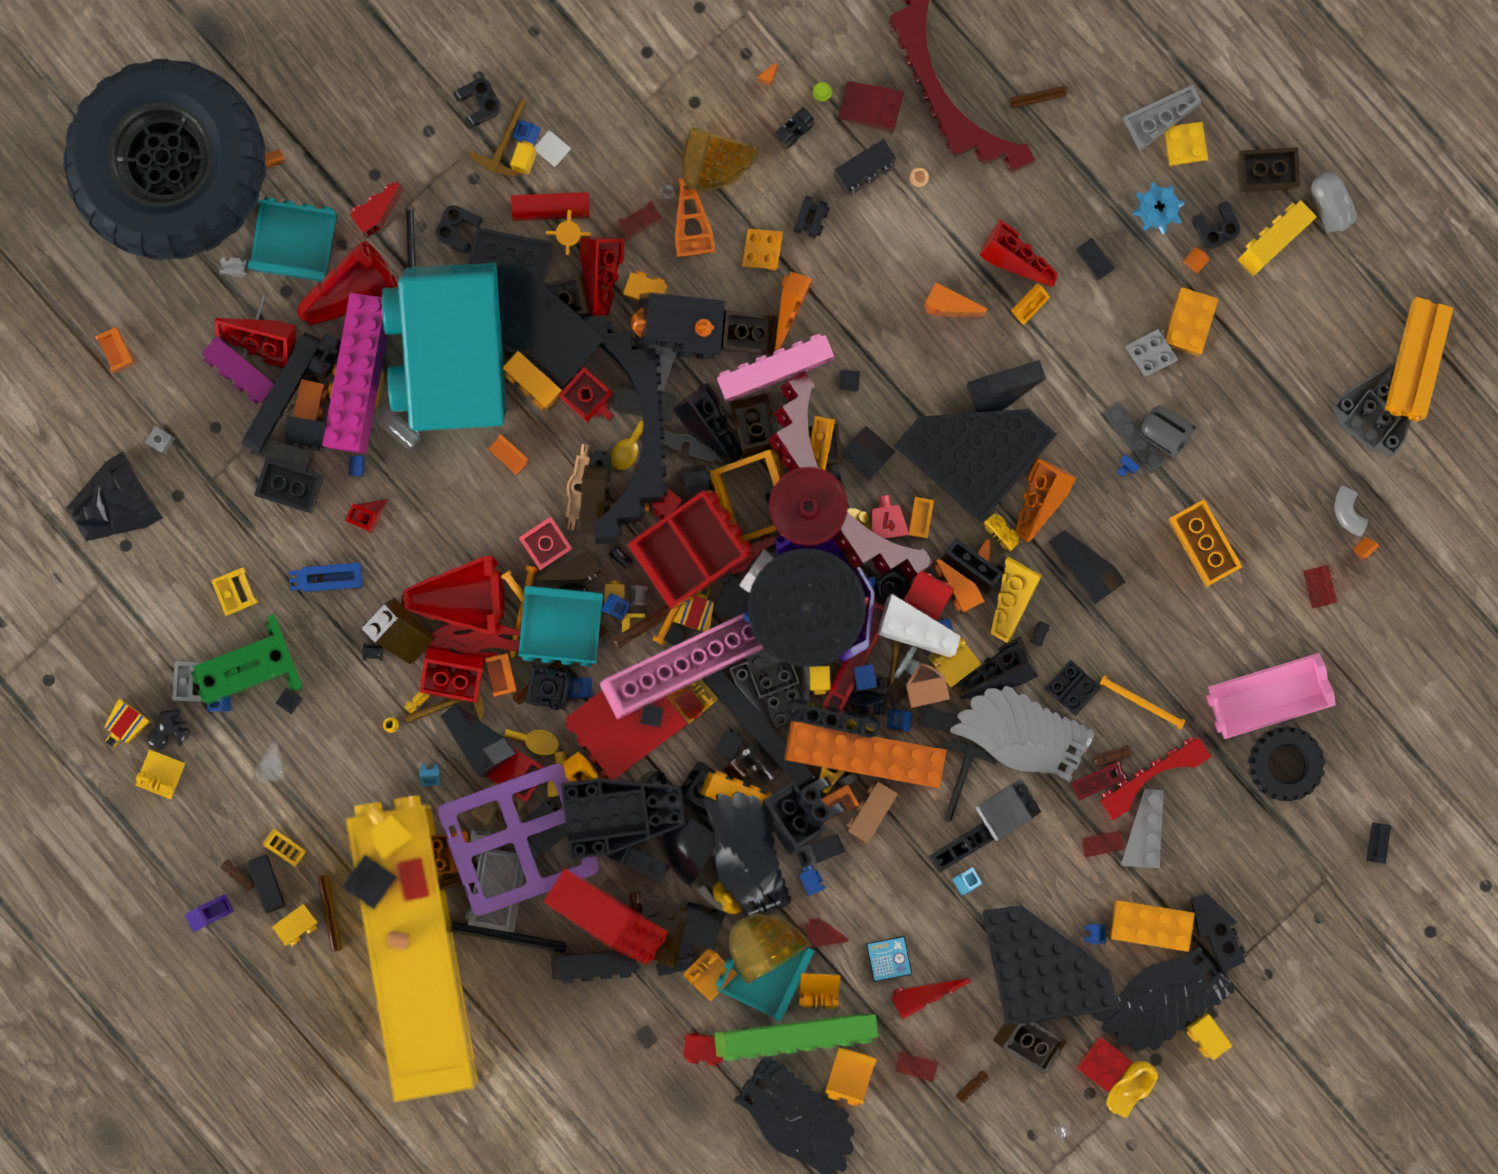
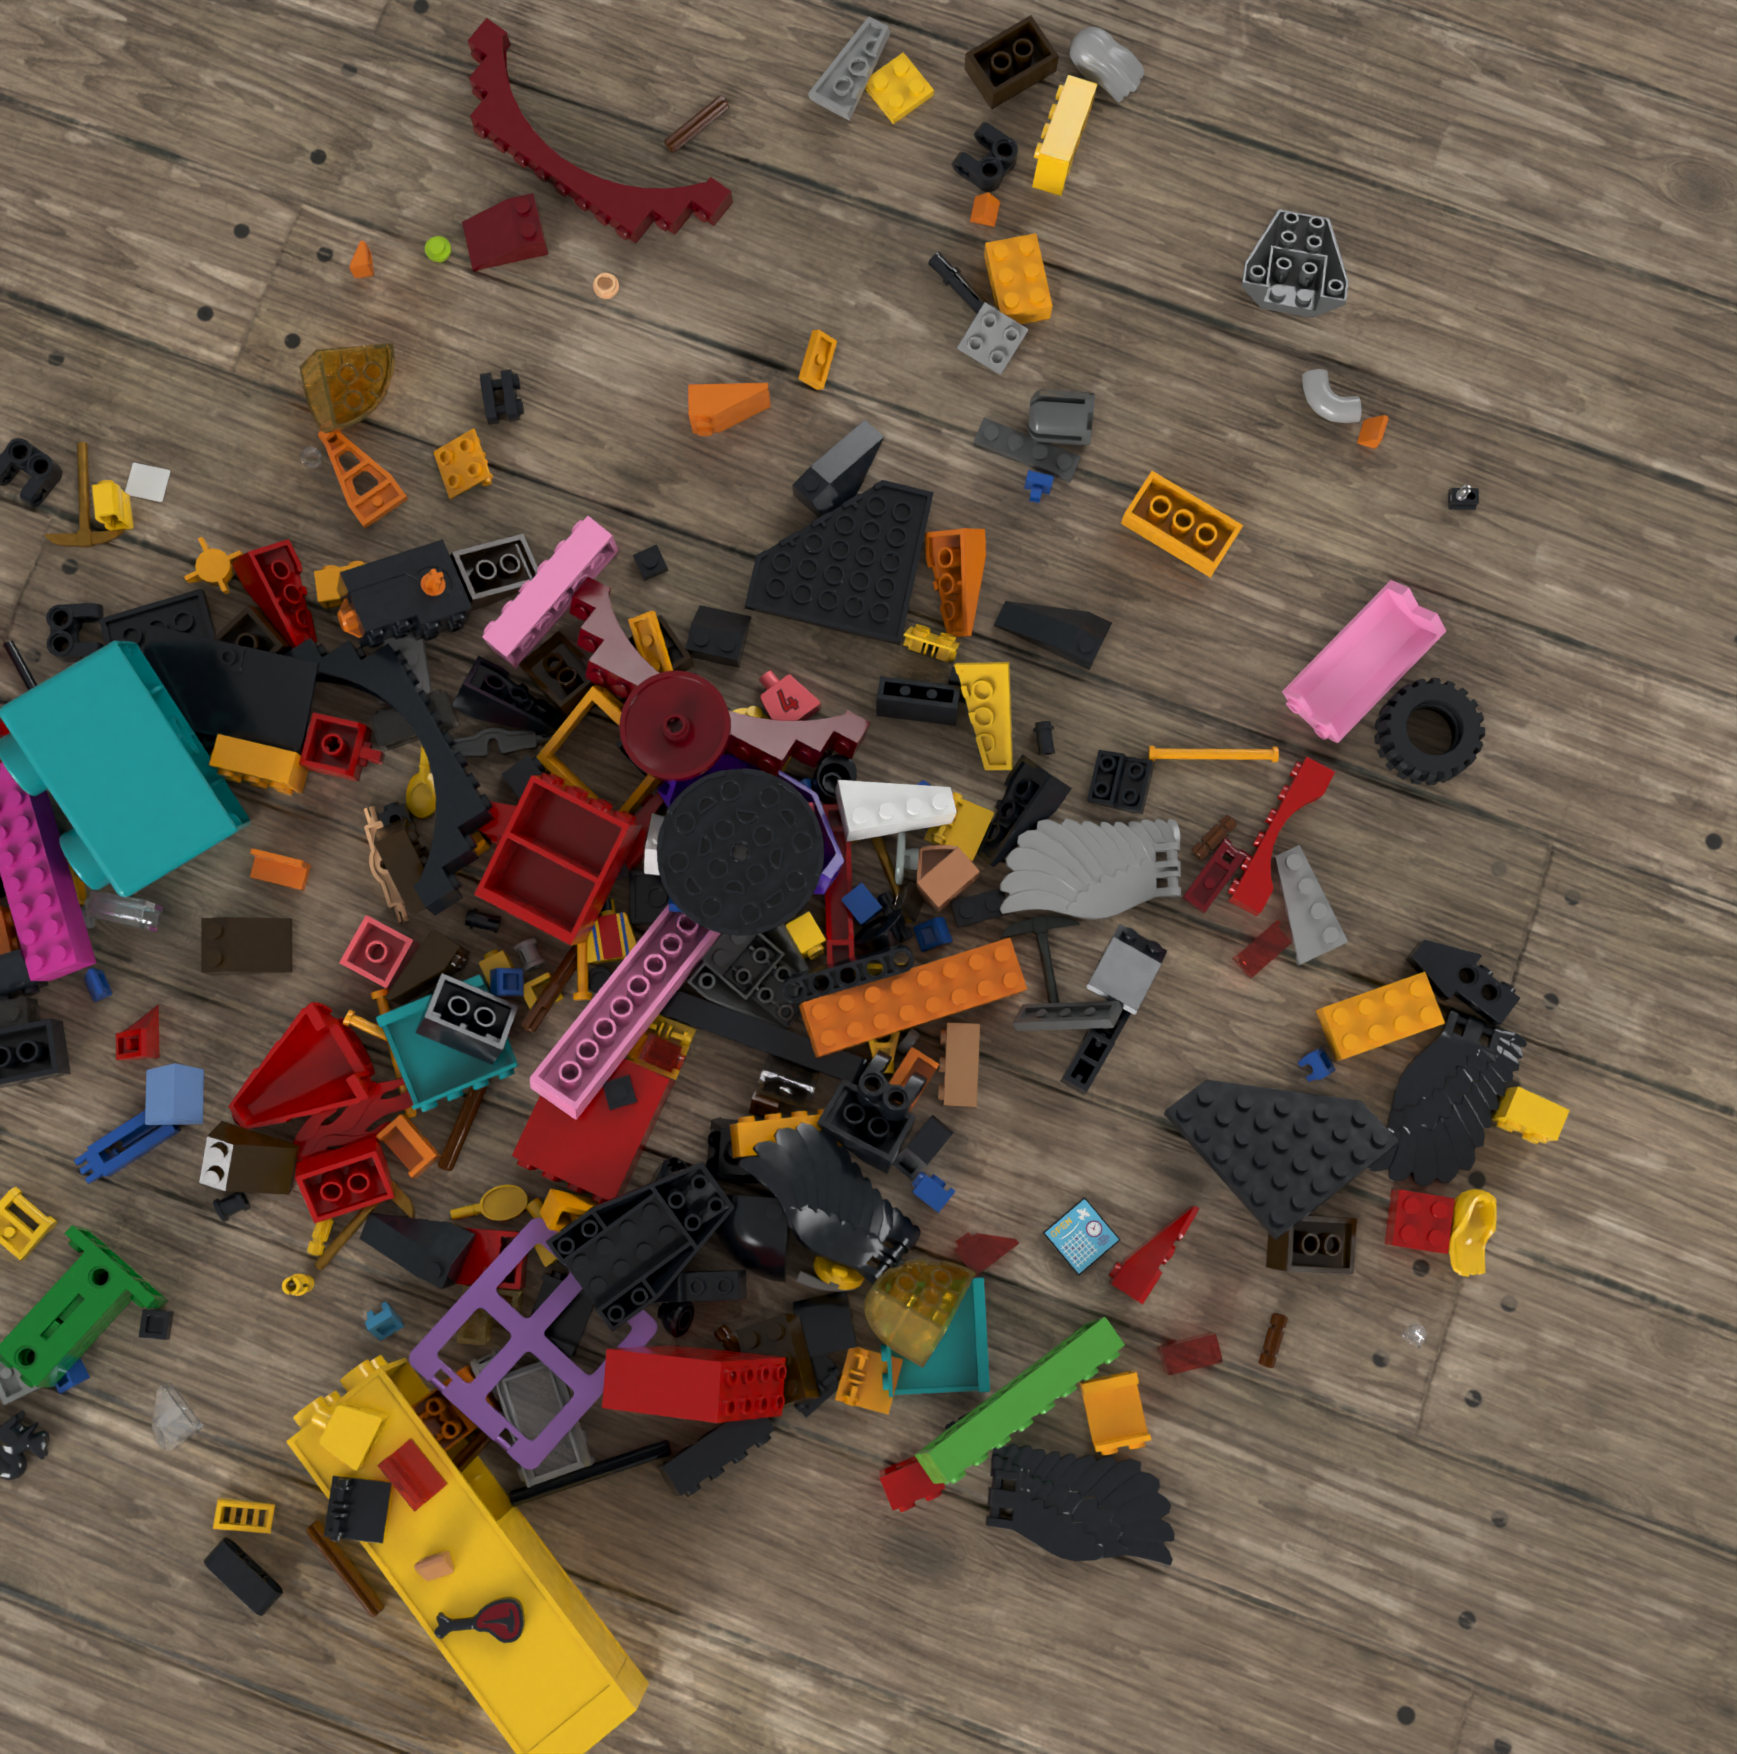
camera: 25 degrees left, 5 degrees down
yellow hinge [135,749,186,800] -> none
dark purple slope [185,894,234,932] -> none
reddish brown axle [220,860,255,891] -> none
yellow brick [272,903,319,946] -> none
red brick [511,192,590,221] -> none
blue slope [512,120,540,146] -> none
black slope [526,665,574,710] -> none
blue slope [569,678,593,698] -> none
clear red panel [618,201,661,240] -> none
clear smoke slope [635,1025,658,1049] -> none
black brick [715,728,743,760] -> none
black piece [773,107,815,150] -> none
orange wedge [775,272,812,351] -> none
light orange hinge [799,973,840,1010] -> none
black brick [834,139,896,195] -> none
red slope [903,570,954,621] -> none
light orange tile [908,497,934,539] -> none
orange slope [933,559,984,614] -> none
medium azure slope [952,867,982,895] -> none
orange slope [977,539,990,562] -> none
red wedge [979,219,1058,287] -> none
black plate [1076,238,1114,281] -> none
dark azure brick [1132,182,1185,234] -> none
clear red panel [1303,565,1337,609] -> none
black hinge [1366,822,1391,864] -> none
light orange brick [1385,297,1453,422] -> none
none -> medium blue slope [145,1063,204,1125]
none -> dark brown slope [201,917,292,976]
none -> black slope [415,973,519,1065]
none -> black piece [434,1597,525,1643]
none -> black brick [657,1301,694,1338]
none -> black pin [928,252,990,314]
none -> dark grey plate [1013,1001,1123,1031]
none -> black piece [1448,484,1479,510]

